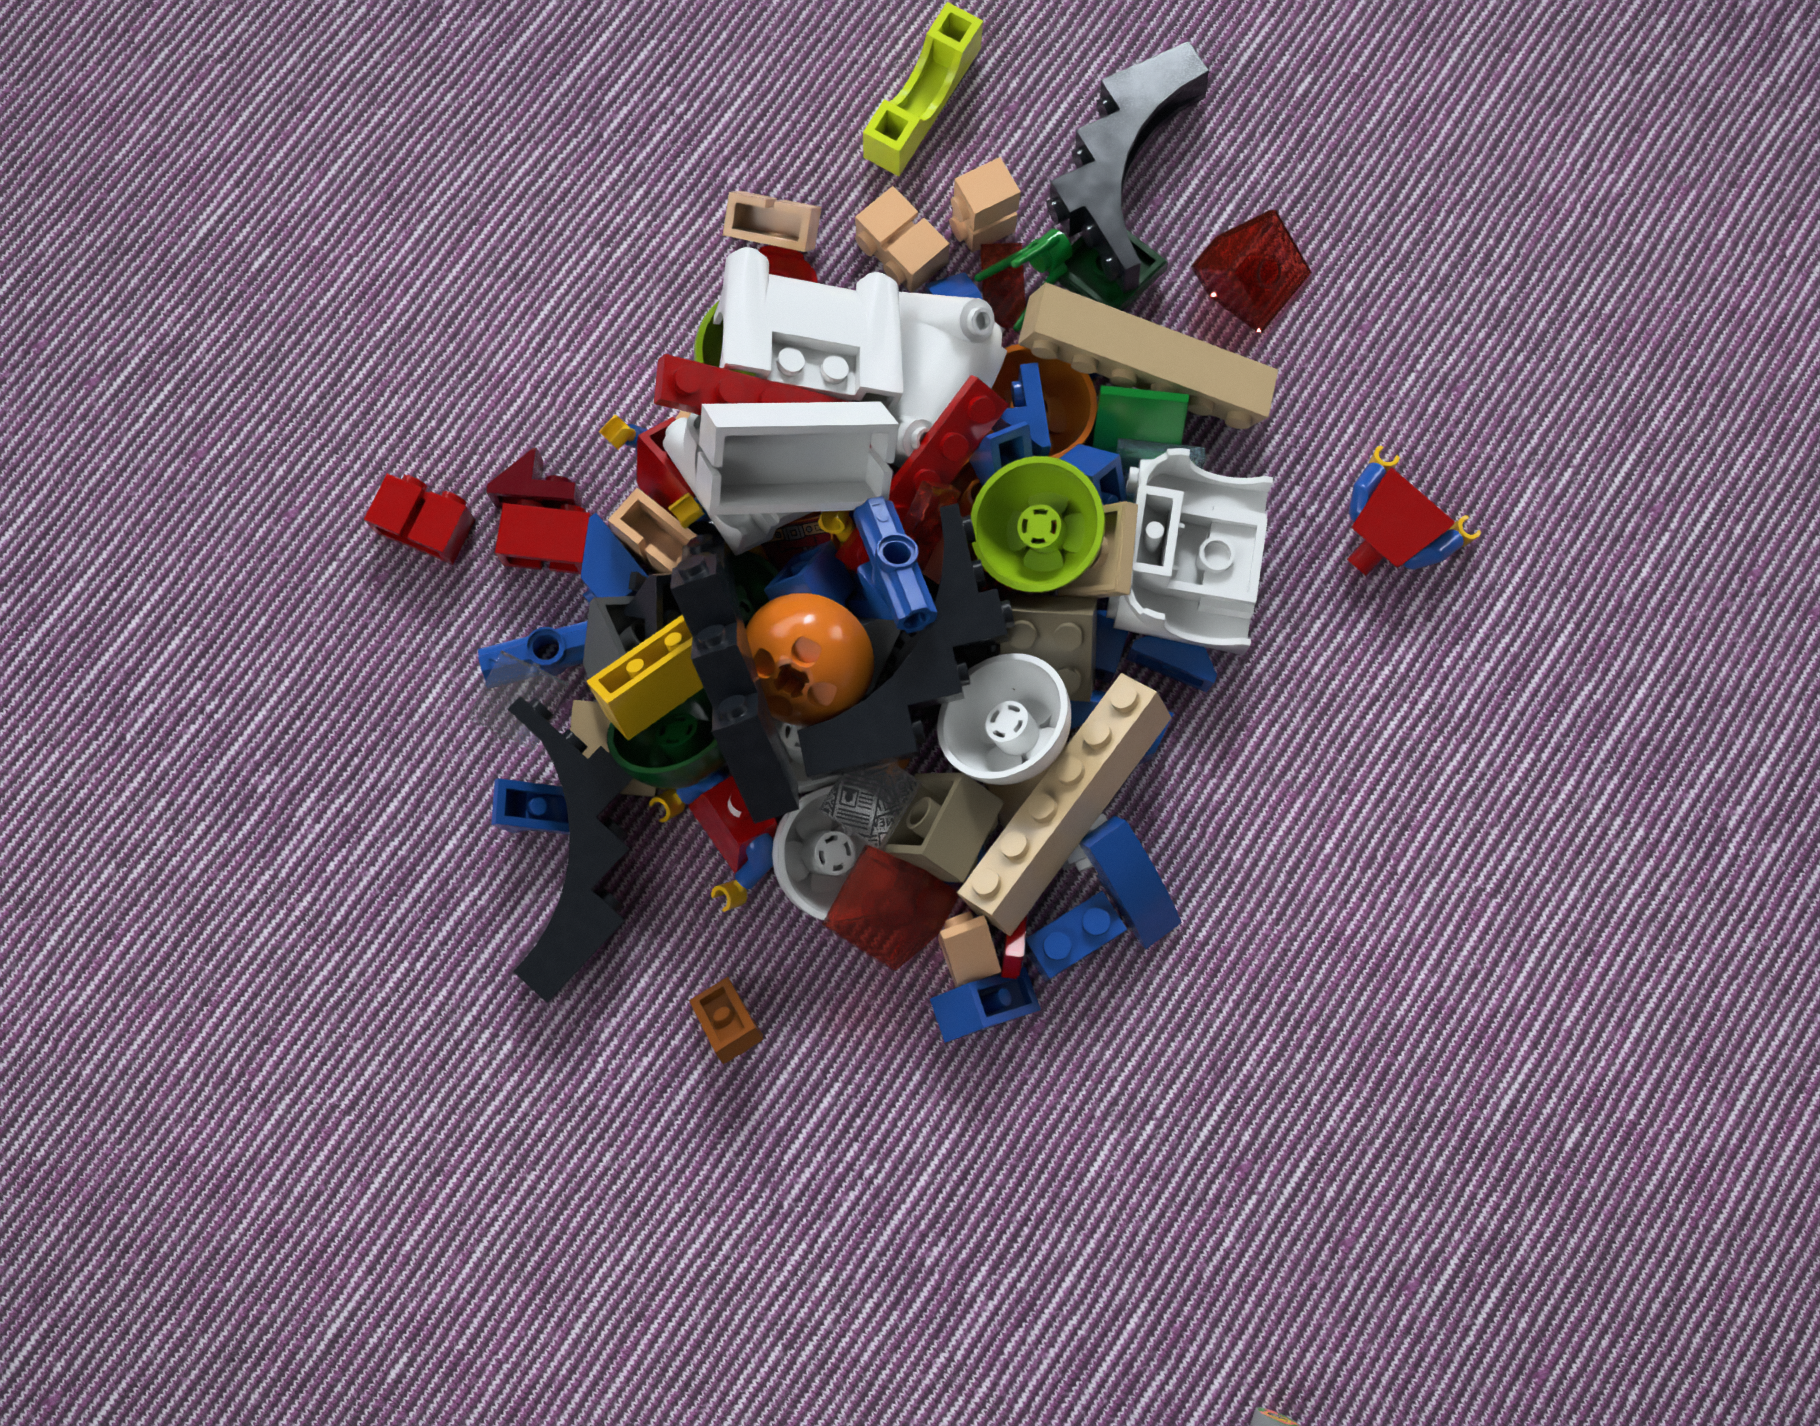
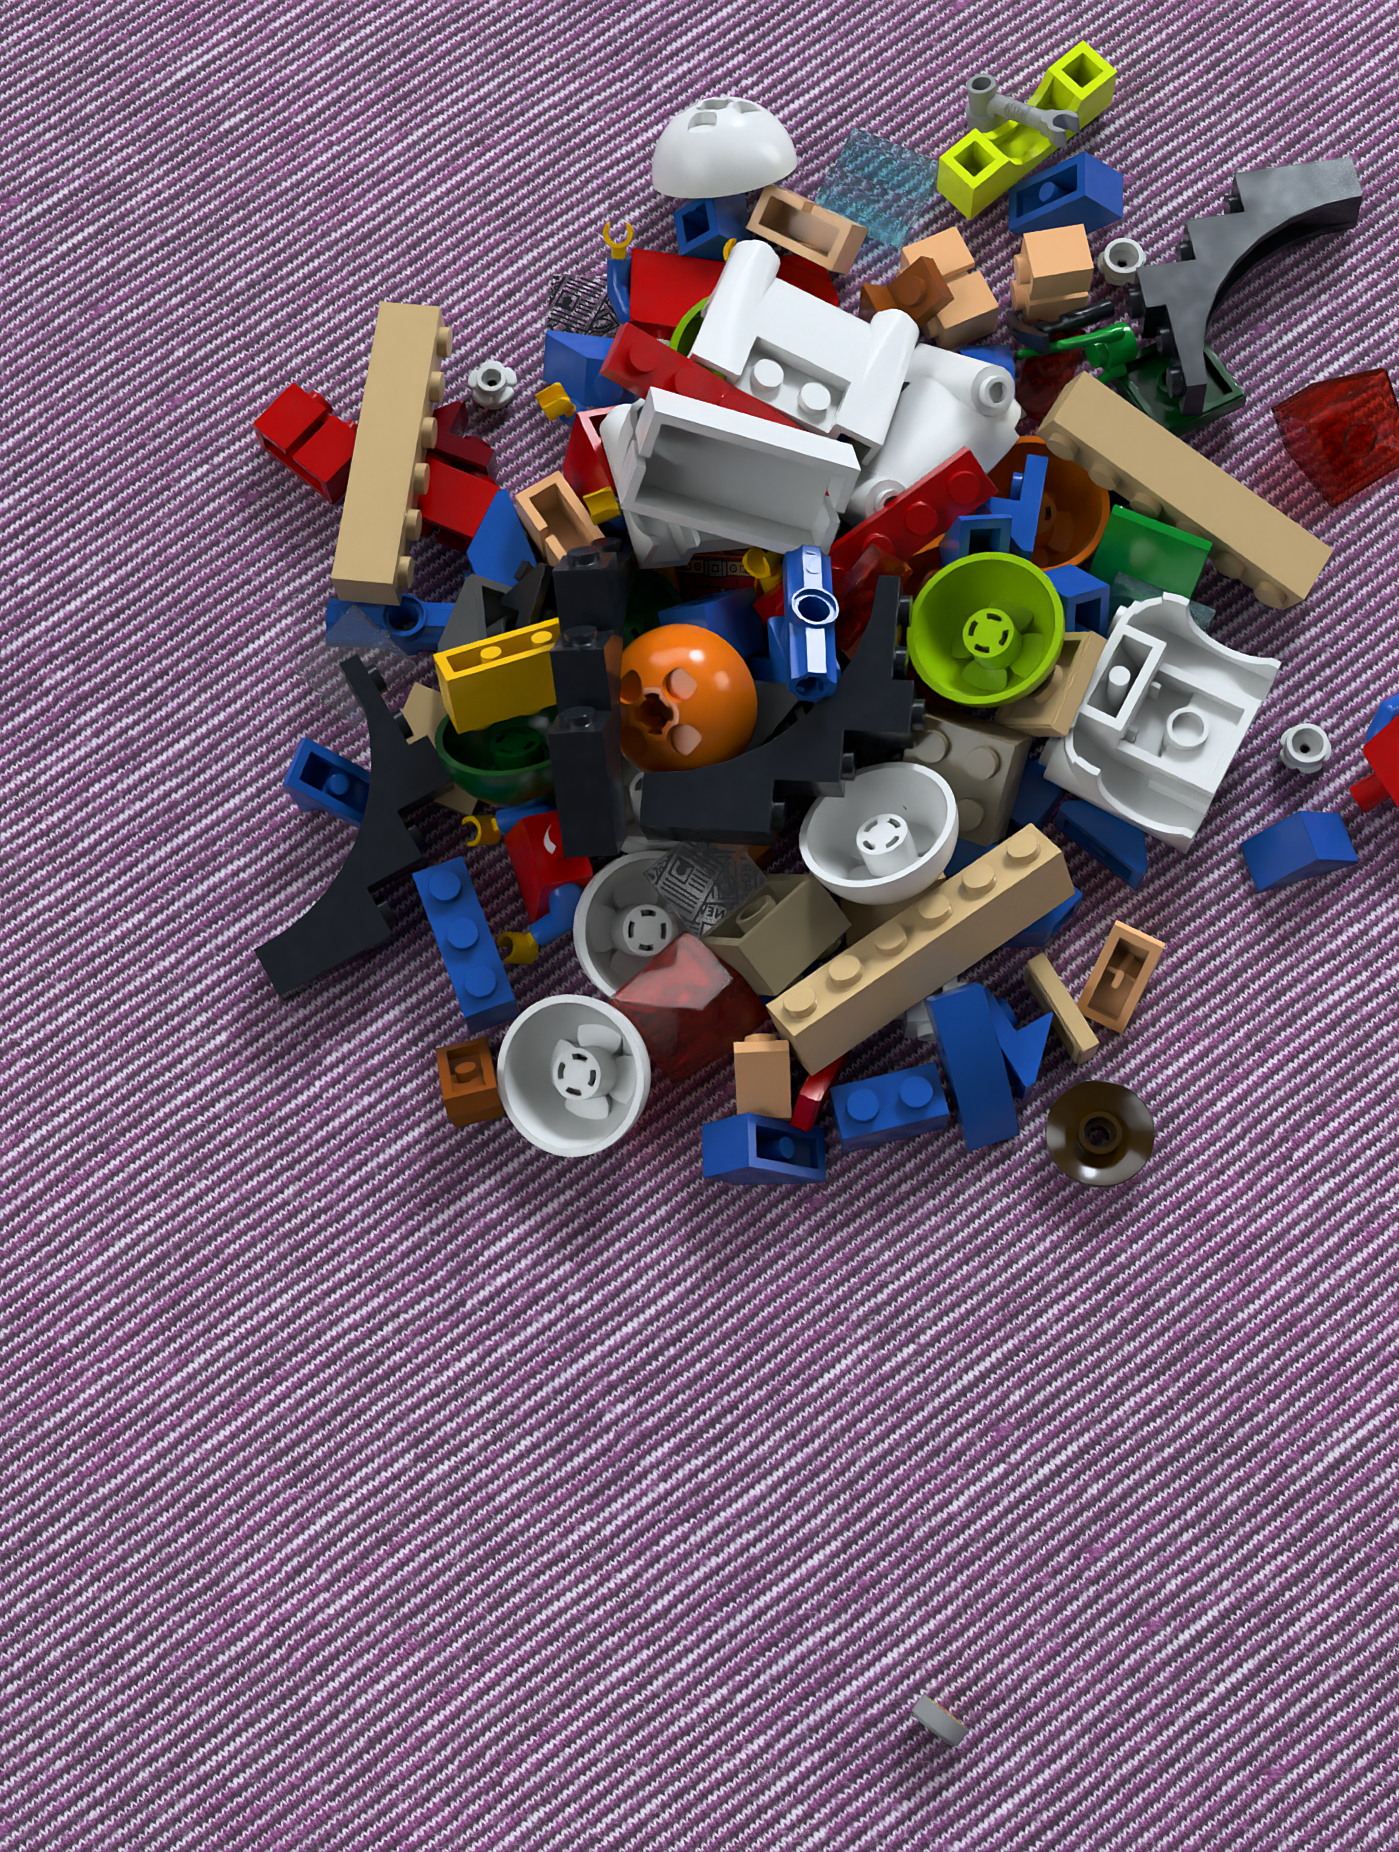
camera: 25 degrees right, 5 degrees down
none -> tan brick [331,301,453,606]
none -> blue arch [412,856,520,1035]
none -> white plate [468,361,517,409]
none -> white piece [497,994,651,1157]
none -> clear piece [542,271,622,355]
none -> blue slope [543,330,639,408]
none -> red torso [603,221,737,346]
none -> white piece [652,97,798,198]
none -> blue slope [673,193,753,262]
none -> clear light blue slope [814,127,939,250]
none -> dark orange slope [858,256,954,329]
none -> light grey brick [965,74,1080,147]
none -> blue slope [984,987,1053,1101]
none -> black piece [1006,299,1115,356]
none -> blue slope [1009,151,1123,235]
none -> tan tile [1023,952,1100,1065]
none -> dark brown dish [1045,1080,1155,1187]
none -> light nougat slope [1076,920,1166,1034]
none -> white plate [1097,238,1146,286]
none -> blue slope [1240,811,1359,894]
none -> white plate [1280,723,1331,774]

